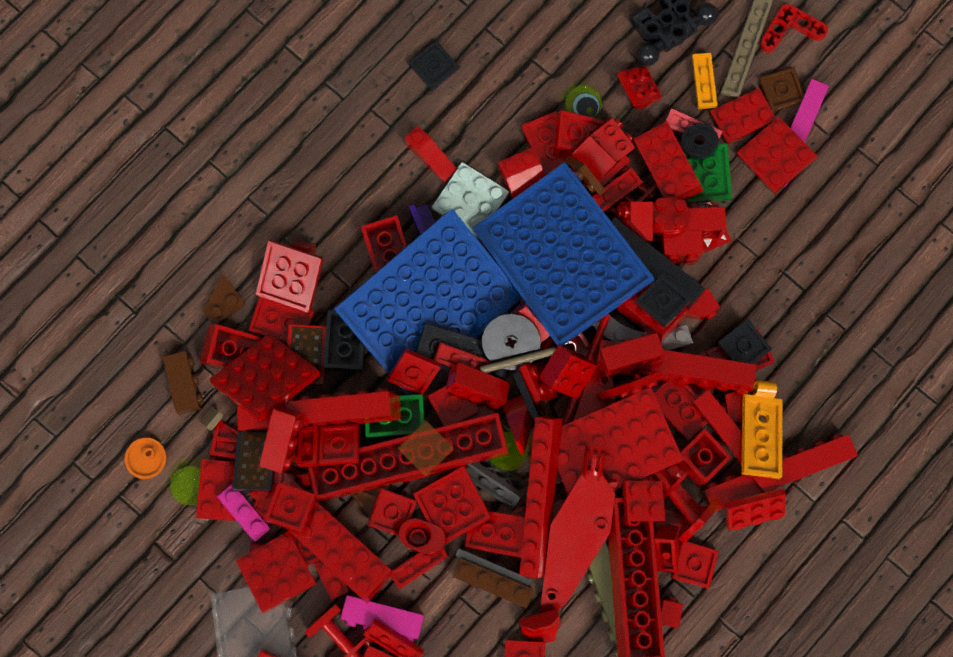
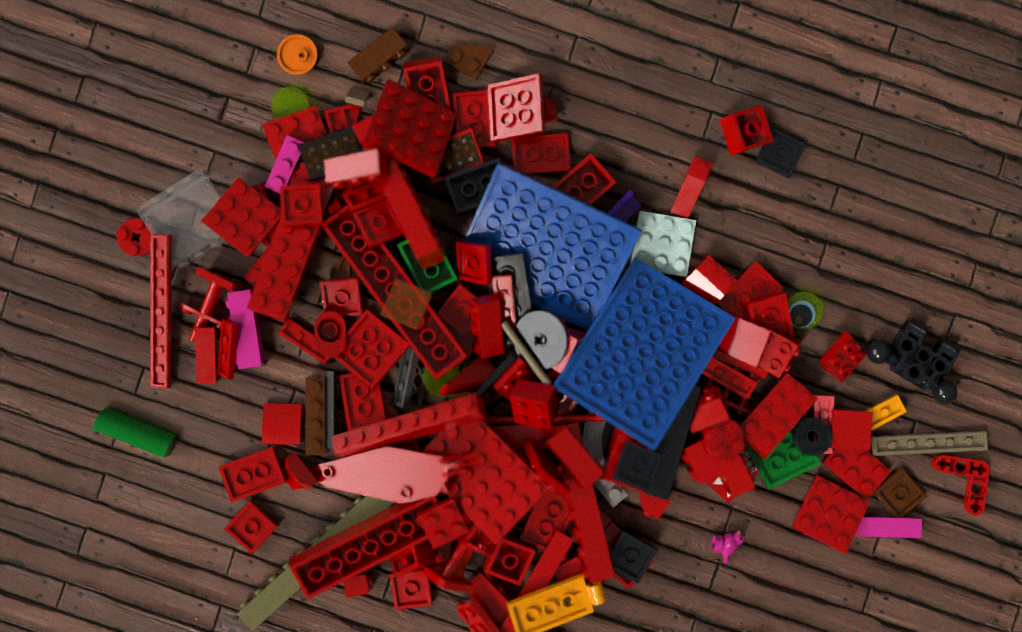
camera: 70 degrees right, 10 degrees up
reddish brown wing [563,156,606,196] -> none
none -> red slope [262,403,303,445]
none -> red tile [511,133,571,175]
none -> dark pink animal [711,530,744,564]
none -> red slope [719,105,774,156]
none -> red tile [829,409,872,451]

